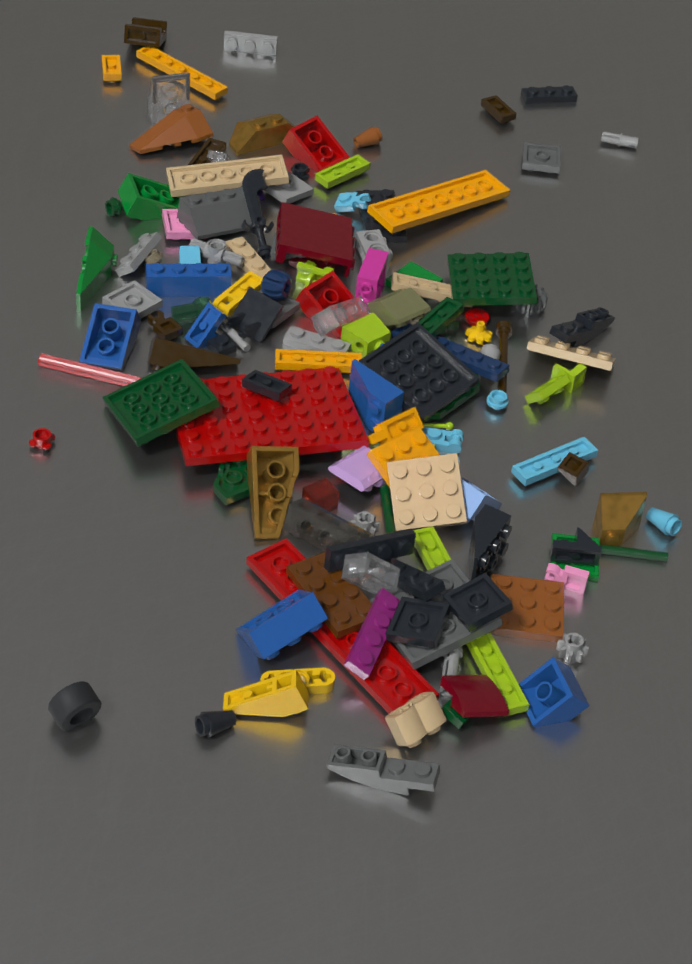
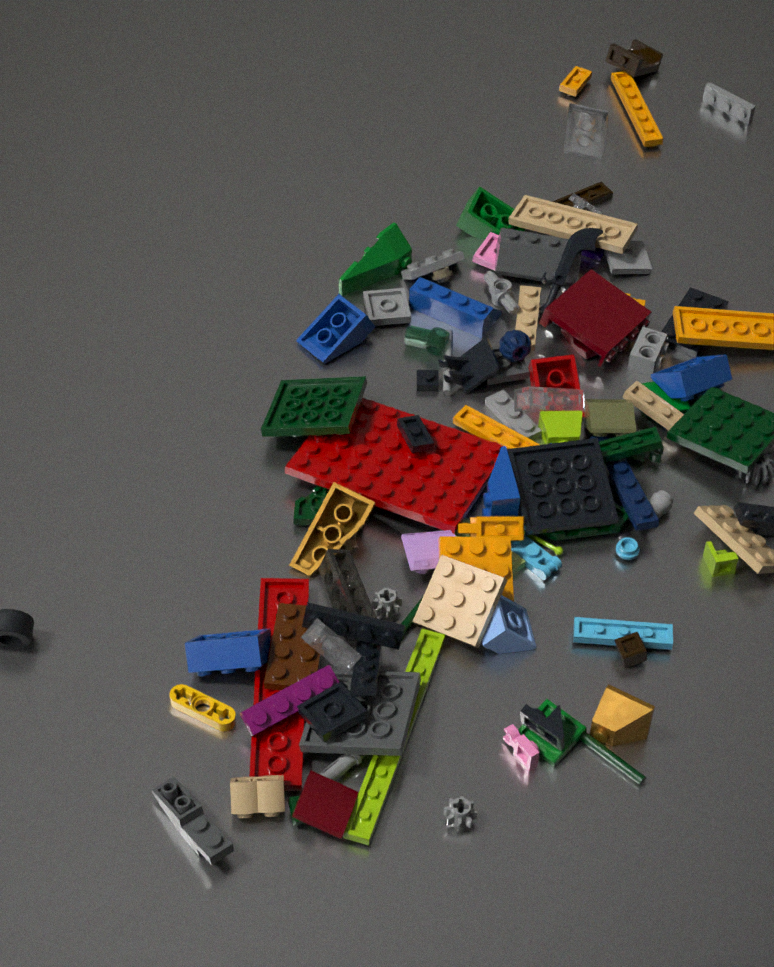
camera: 40 degrees right, 5 degrees up
red plate [29,428,55,450] -> none
axle [38,354,142,387] -> none
dark green plate [105,197,123,217] -> none
dark orange wedge [129,104,214,154] -> none
dark brown wedge [147,337,241,371] -> none
dark brown plate [148,310,183,341] -> none
medium azure slope [179,246,201,264] -> none
blue slope [184,302,227,349] -> none
black cone [195,710,236,738] -> none
yellow plate [212,271,263,316] -> none
yellow slope [223,670,309,717] -> none
pearl gold wedge [229,114,295,155] -> none
red slope [282,115,350,172] -> none
black plate [291,163,310,180] -> none
lime hips [296,260,334,287] -> none
clear red brick [301,478,339,519] -> none
lime plate [315,154,371,189] -> none
medium azure plate [334,192,371,212] -> none
dark orange cone [353,127,383,148] -> none
dark pink window [355,248,389,313] -> none
black plate [443,573,513,632] -> none
red piece [465,308,489,326] -> none
yellow plant [465,321,492,345] -> none
black slope [469,504,512,581] -> none
dark orange plate [491,574,564,643] -> none
dark brown piece [496,320,513,393] -> none
blue slope [519,657,590,728] -> none
lime plate [525,374,570,404] -> none
medium azure cone [646,507,682,536] -> none
none -> blue slope [650,354,732,401]

